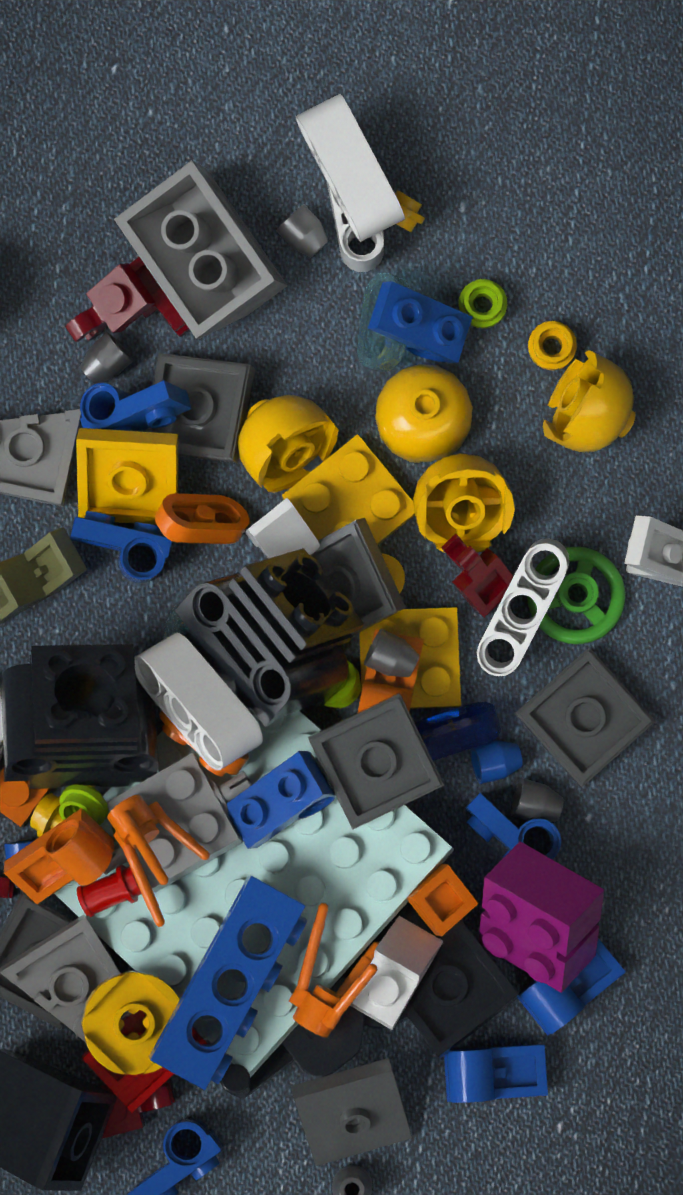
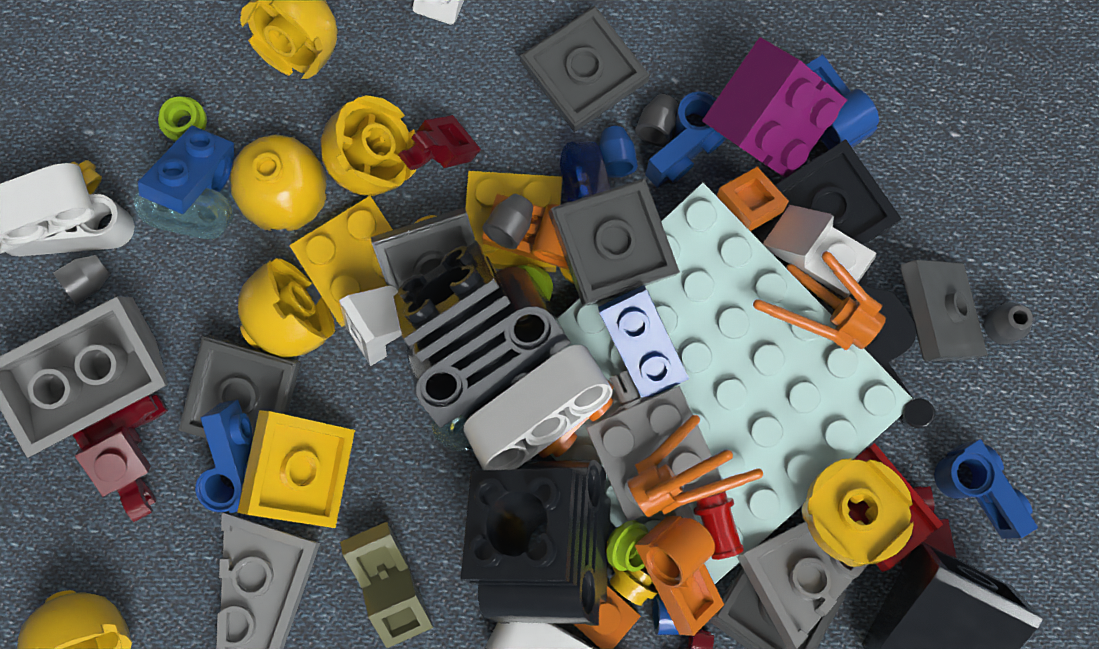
camera: 90 degrees left, 5 degrees down
blue plate [70,511,172,583] -> none
flat silver hose [80,332,134,384] -> none
blue brick [149,876,308,1090] -> none
orange plate [155,493,250,544] -> none
blue plate [444,1044,548,1103] -> none
white beam [477,538,570,676] -> none
bright green piece [527,547,625,644] -> none
yellow plate [528,321,577,370] -> none

